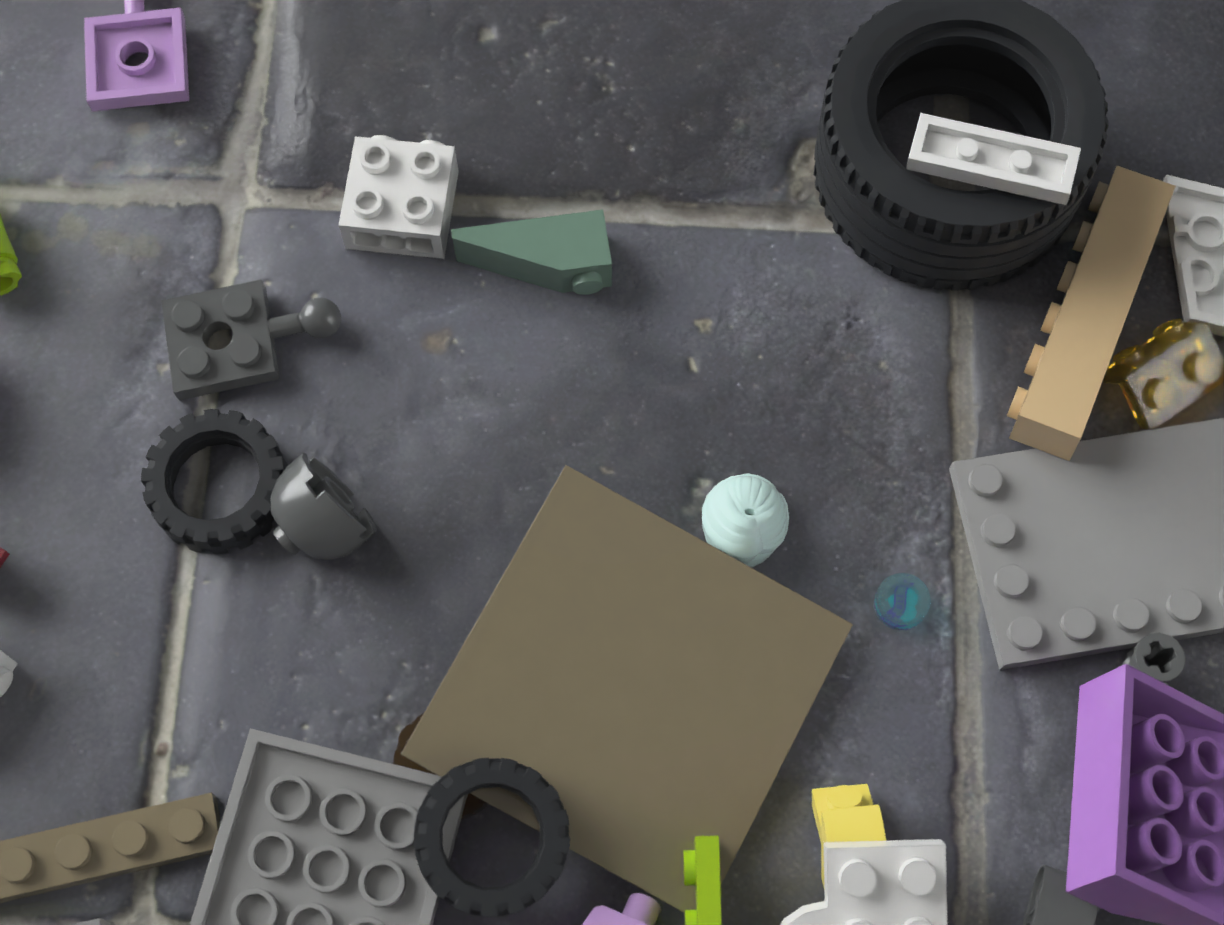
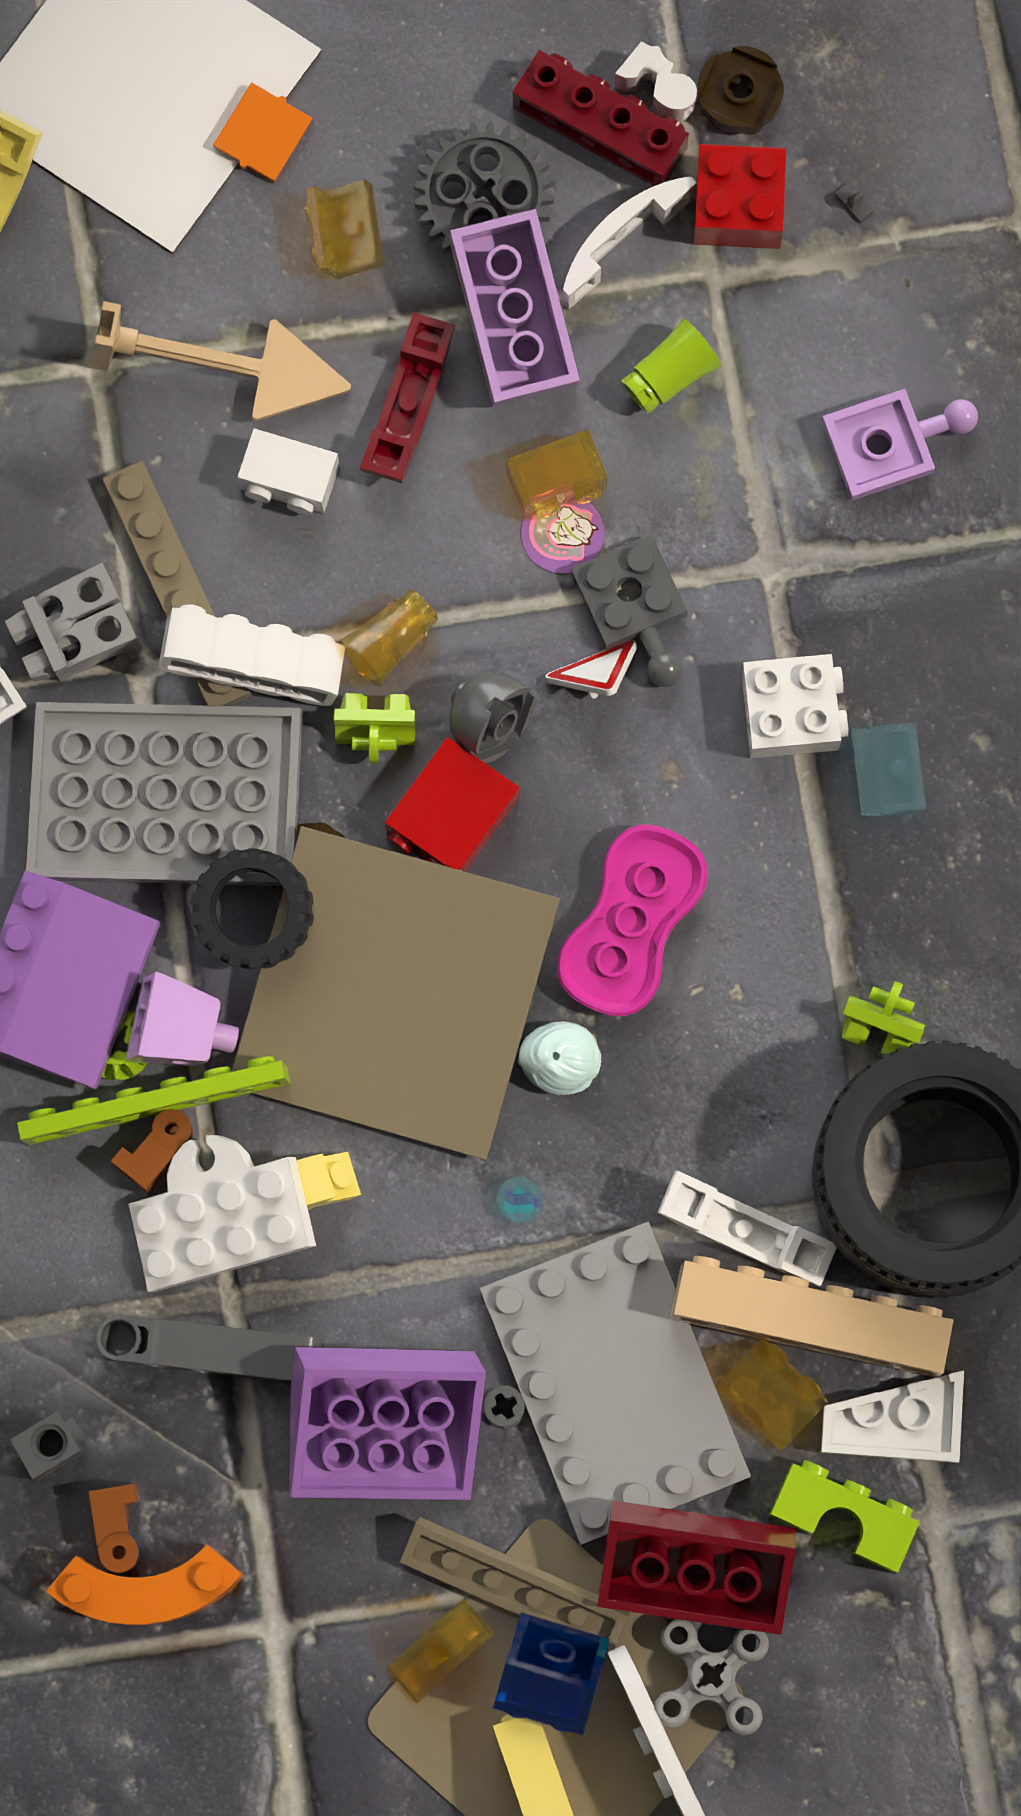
camera: 80 degrees right, 10 degrees up
black tyre [141,409,287,554] -> none
sand green slope [451,209,612,295] -> none
white plate [906,113,1081,205] -> none
none -> white brick [158,605,345,706]
none -> lime hips [334,693,416,763]
none -> clear yellow plant [338,589,438,687]
none -> red brick [385,737,520,872]
none -> clear yellow brick [506,429,607,519]
none -> sticker [521,493,604,574]
none -> white piece [545,640,637,699]
none -> dark pink plate [557,825,708,1016]
none -> white slope [658,1171,837,1286]
none -> lime hips [842,981,925,1054]
none -> clear light blue plate [851,722,926,819]

